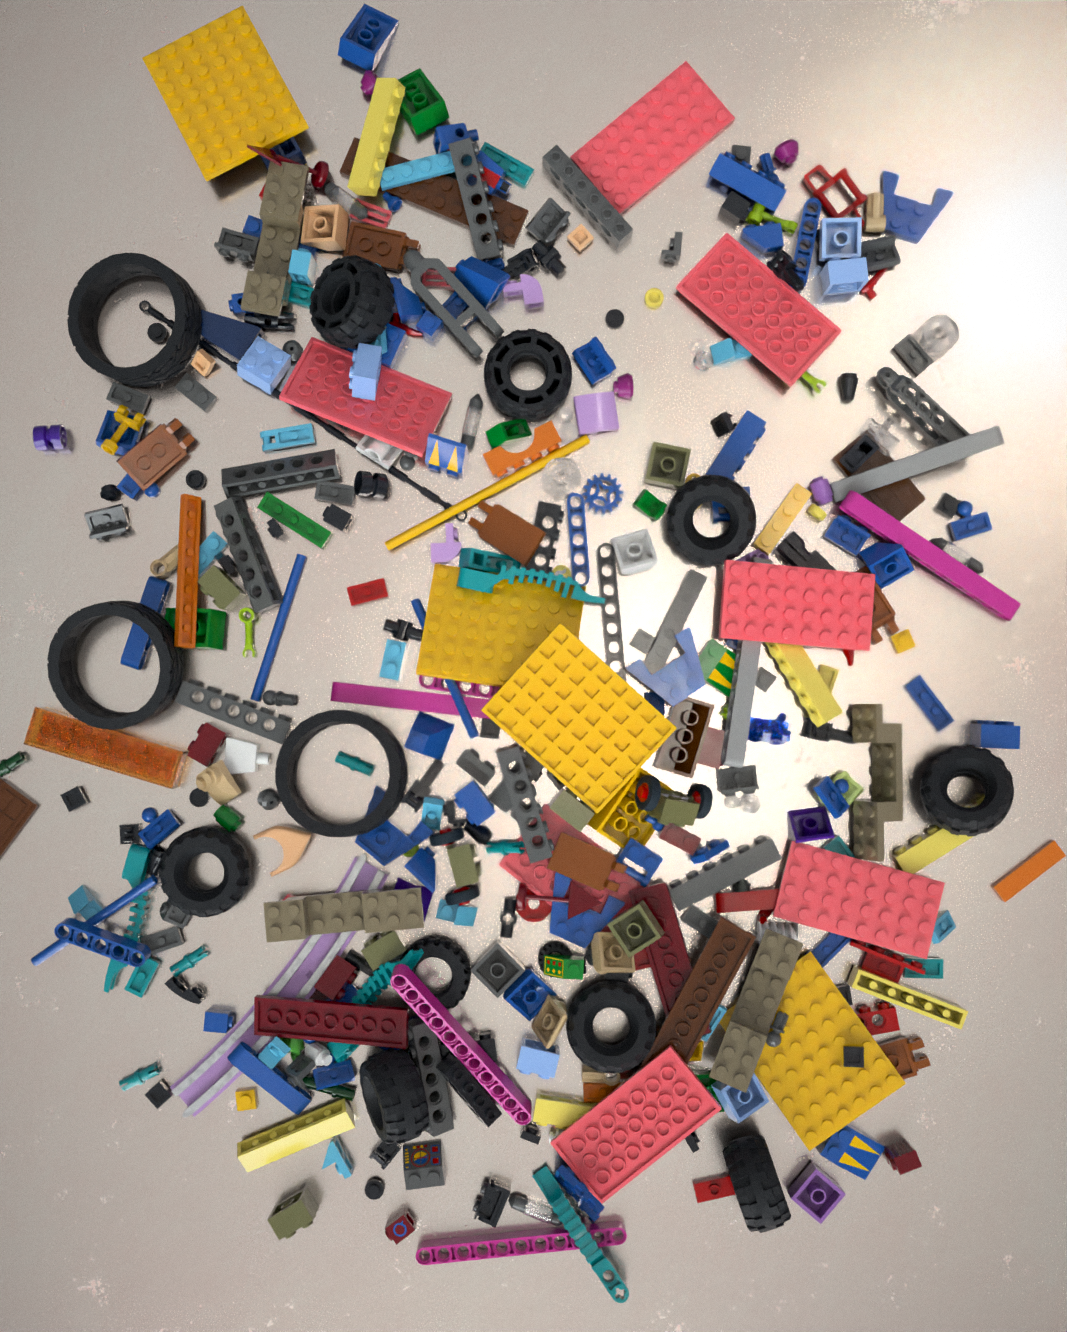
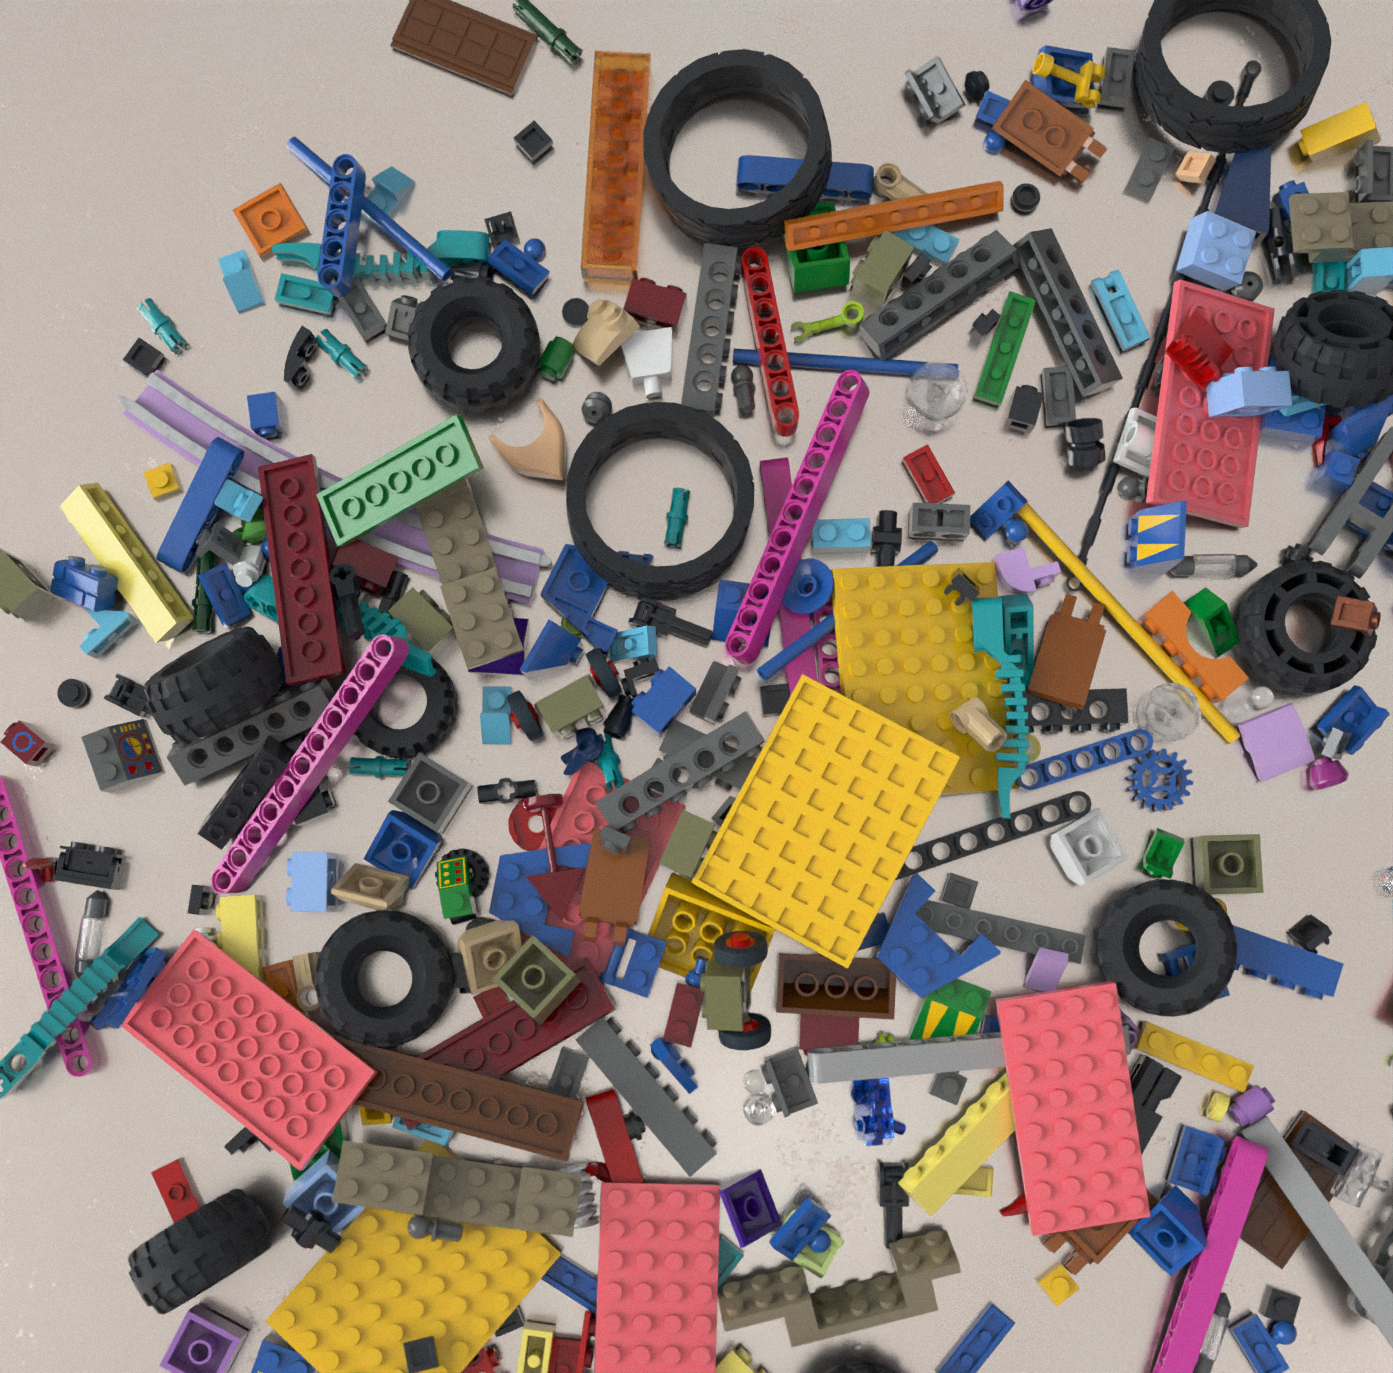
camera: 75 degrees right, 5 degrees down
none -> red bar [22,857,56,882]
none -> blue brick [50,556,118,612]
none -> medium azure slope [218,249,265,313]
none -> orange tile [232,182,310,259]
none -> black axle [280,1204,341,1254]
none -> plate [316,414,484,547]
none -> black connector [329,564,365,640]
none -> teal pin [349,756,410,778]
none -> dark blue plate [561,727,604,775]
none -> dark grey plate [599,825,631,855]
none -> dark pink beam [725,370,870,665]
none -> red beam [742,247,799,437]
none -> blue dish [782,558,834,614]
none -> clear brick [908,361,968,420]
none -> dark grey brick [909,502,971,540]
none -> black tile [944,568,980,606]
none -> tan piece [949,697,1007,752]
none -> blue plate [970,480,1029,542]
none -> lavender tile [1025,948,1069,992]
none -> red hinge [1164,310,1233,391]
none -> black plate [1285,543,1314,562]
none -> yellow slope [1298,101,1381,162]
none -> plate [1321,727,1352,760]
none -> copper bracket [1331,596,1381,637]

